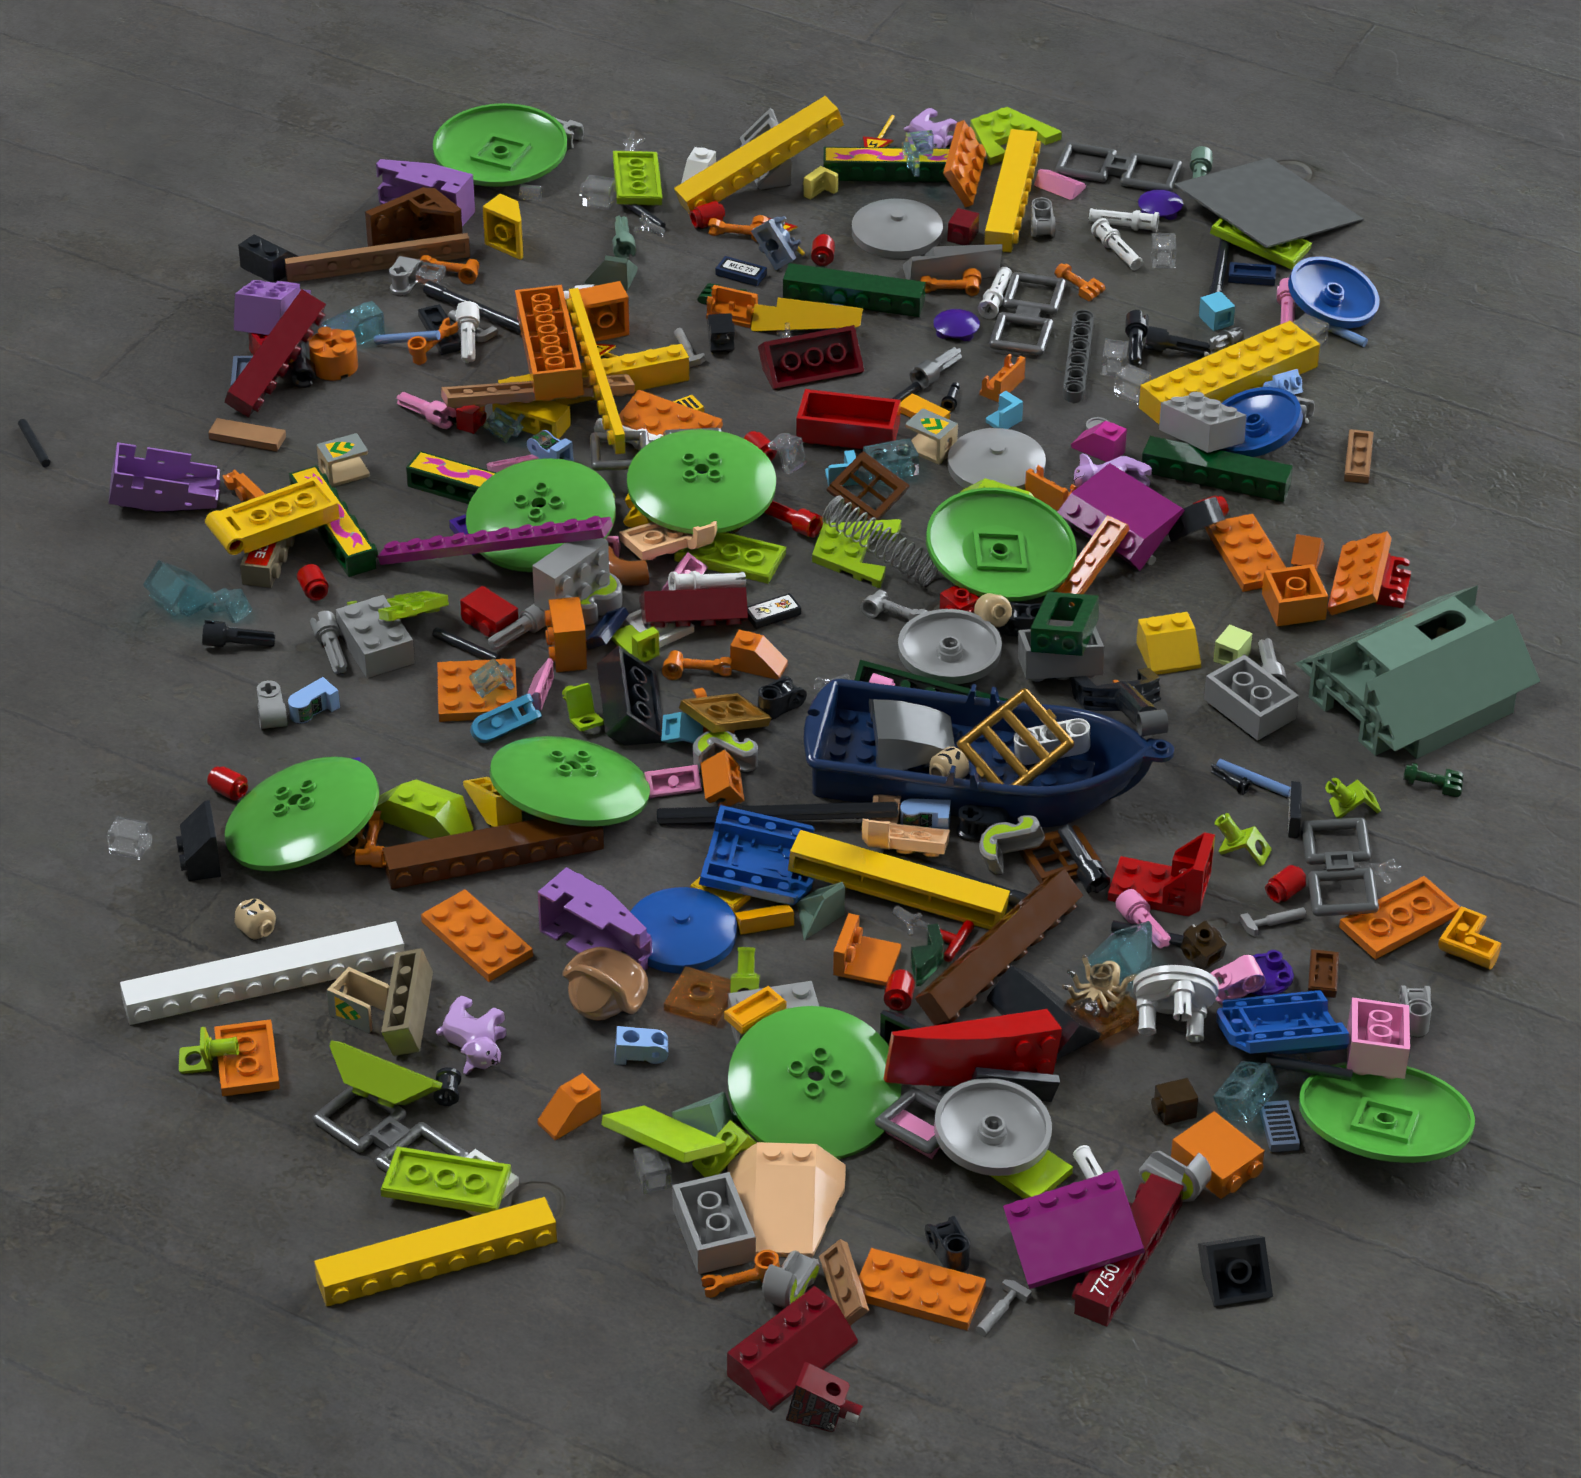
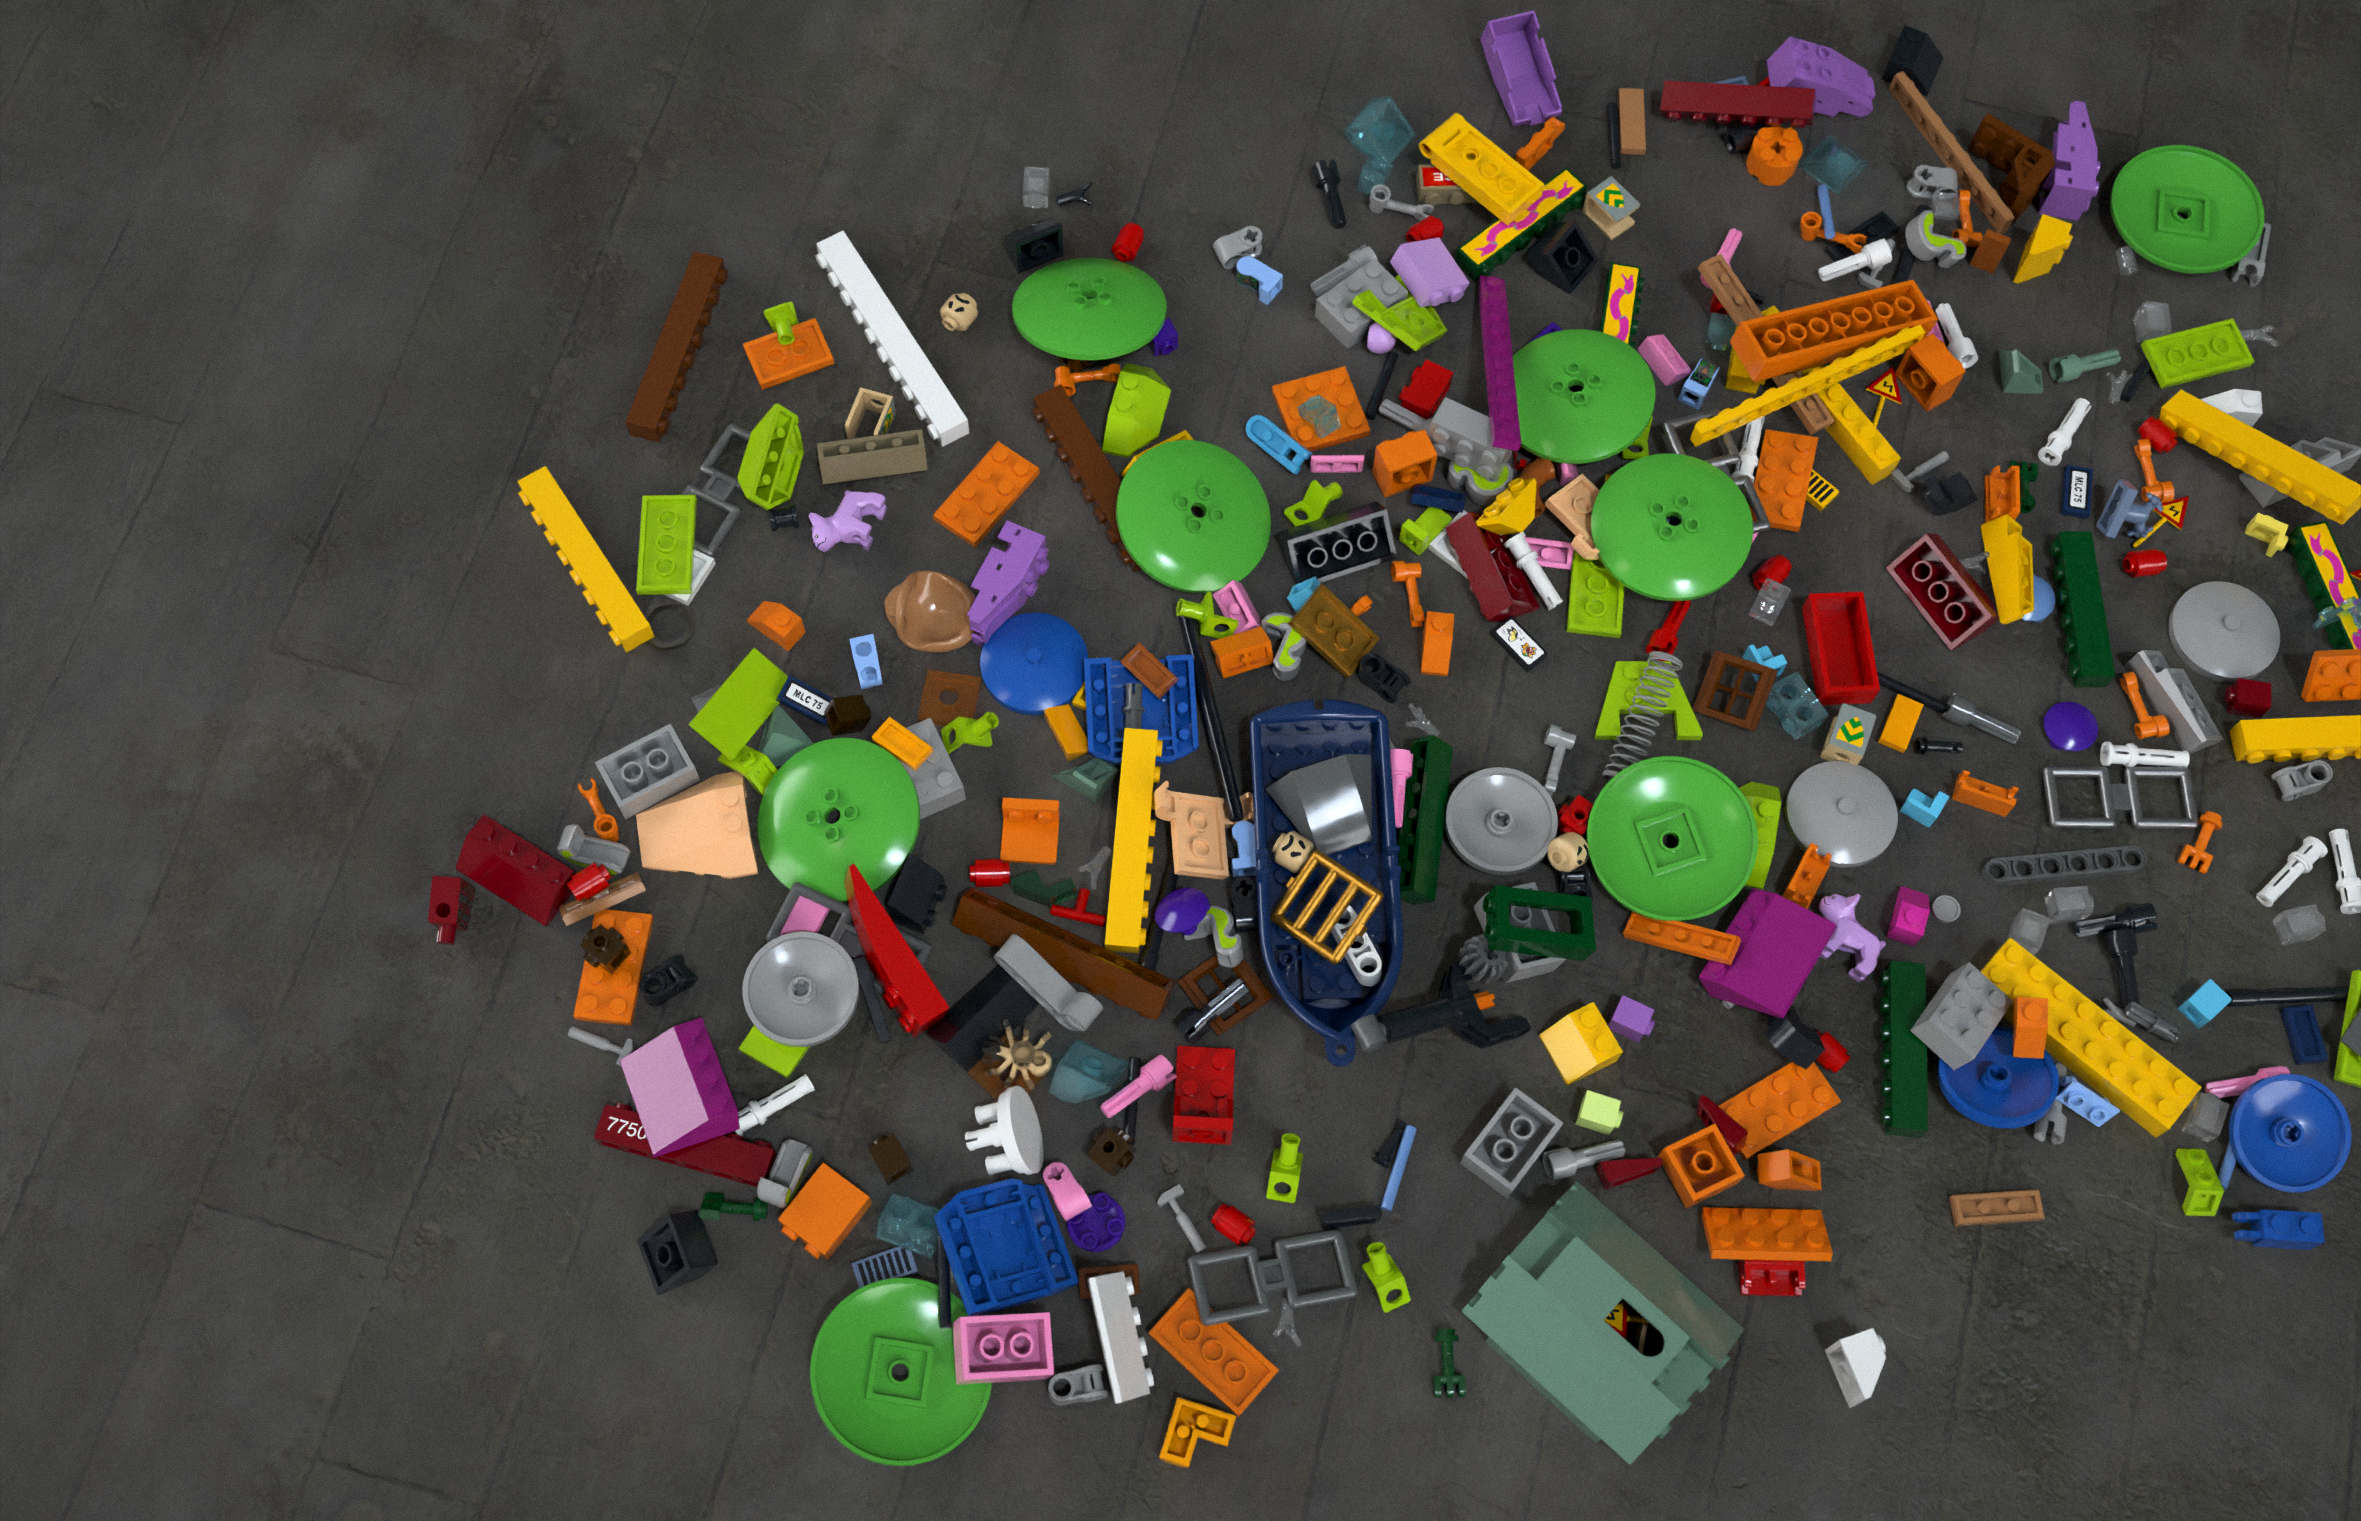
camera: 75 degrees right, 25 degrees up
none -> red brick [567,862,612,902]
none -> dark brown brick [580,924,631,975]
none -> reddish brown brick [625,251,728,443]
none -> dark green hinge [699,1192,768,1221]
none -> tile [776,675,832,726]
none -> dark brown brick [824,694,871,736]
none -> light grey beam [994,934,1103,1032]
none -> black bar [1056,181,1093,206]
none -> white slope [1088,1271,1154,1404]
none -> dark orange tile [1120,642,1178,700]
none -> dark grey axle [1123,683,1145,729]
none -> dark purple dish [1155,888,1211,935]
none -> lime bracket [1176,591,1239,639]
none -> lavender piece [1367,322,1396,354]
none -> light grey brick [1369,184,1434,221]
none -> lavender brick [1390,237,1470,308]
none -> dark grey gear [1458,933,1508,985]
none -> yellow slope [1476,478,1537,535]
none -> black slope [1526,221,1599,294]
none -> dark red slope [1596,1158,1663,1190]
none -> black bar [1607,102,1622,169]
none -> medium lavender brick [1608,995,1655,1043]
none -> dark red slope [1696,1095,1748,1156]
none -> white slope [1825,1328,1886,1408]
none -> light grey animal [1906,210,1967,268]
none -> dark orange tile [1969,229,2012,274]
none -> orange slope [2012,997,2048,1059]
none -> white pin [2038,398,2091,466]
none -> lime bracket [2175,1149,2224,1216]
none -> blue hinge [2232,1209,2325,1250]

